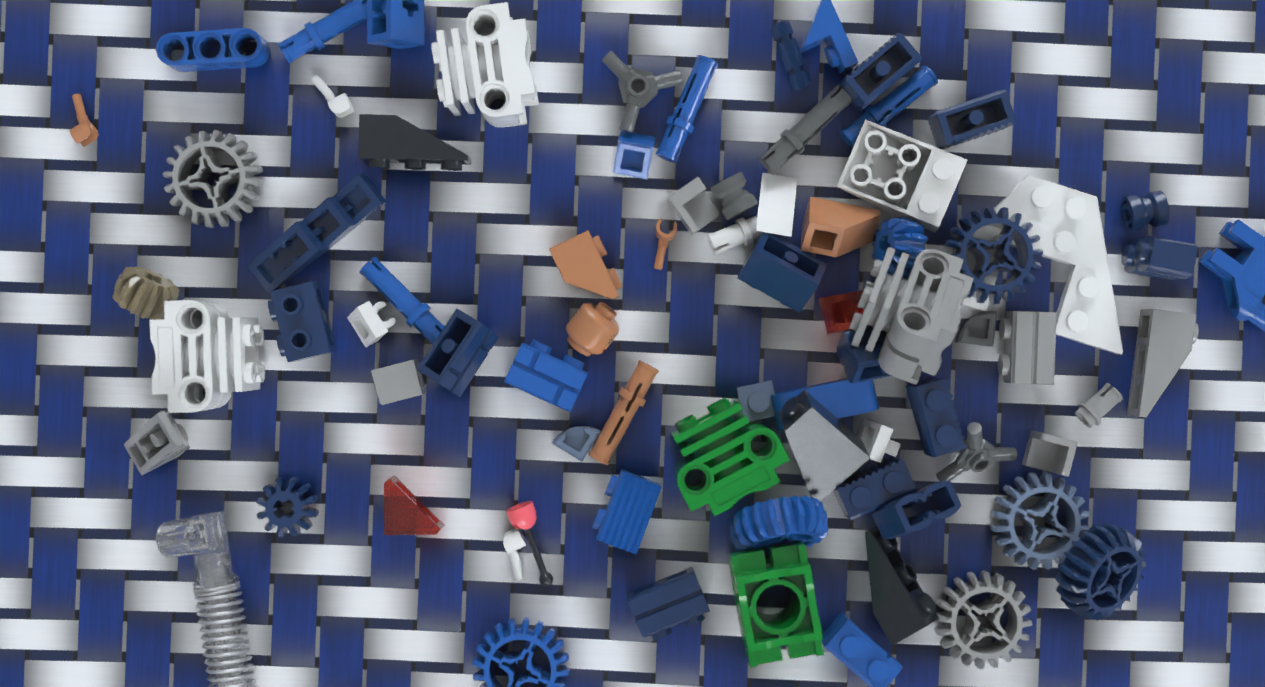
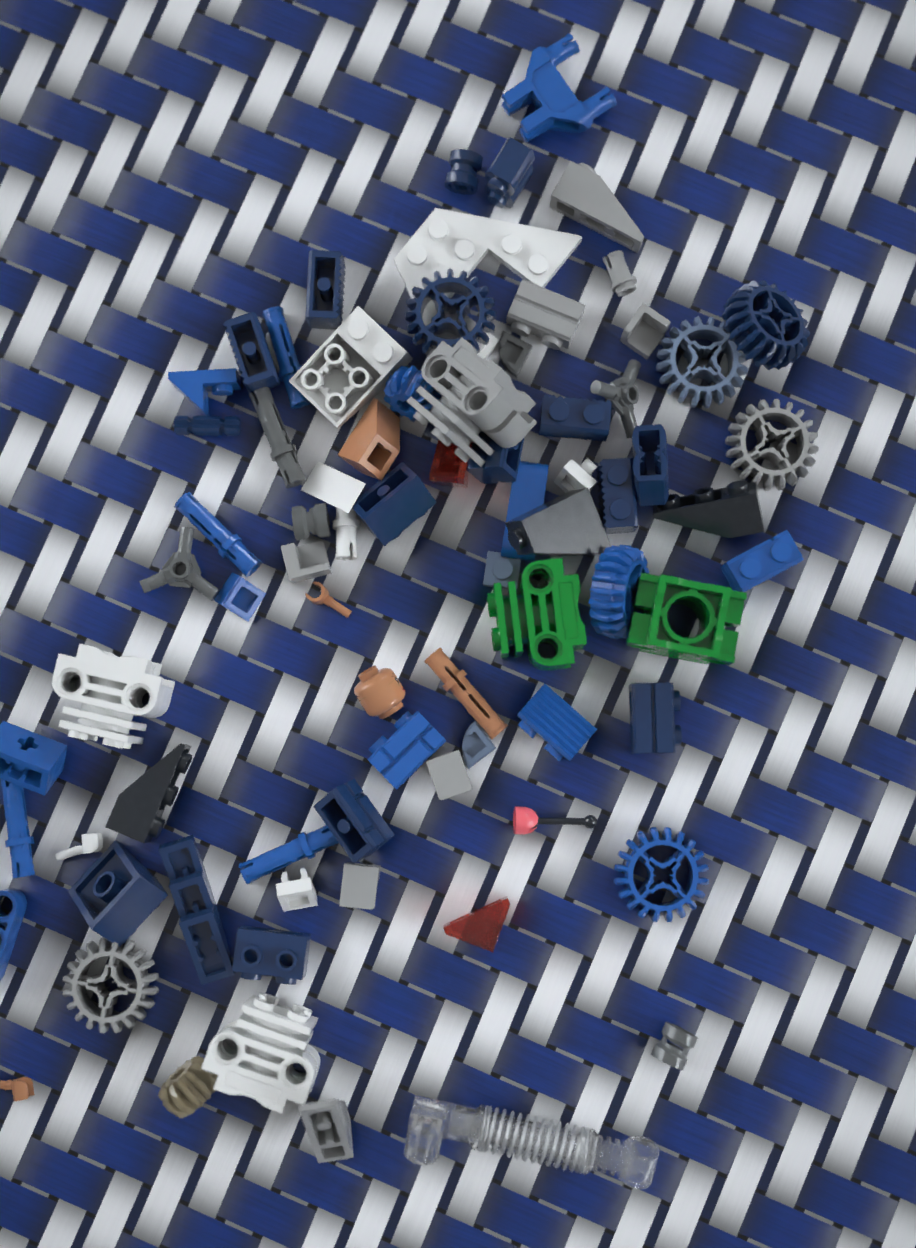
camera: 65 degrees left, 5 degrees down
dark blue gear [256,476,319,538] -> none
white hand [503,528,527,580] -> none
nougat slope [549,231,623,300] -> none
none -> dark blue slope [68,840,168,947]
none -> light grey panel [426,750,473,800]

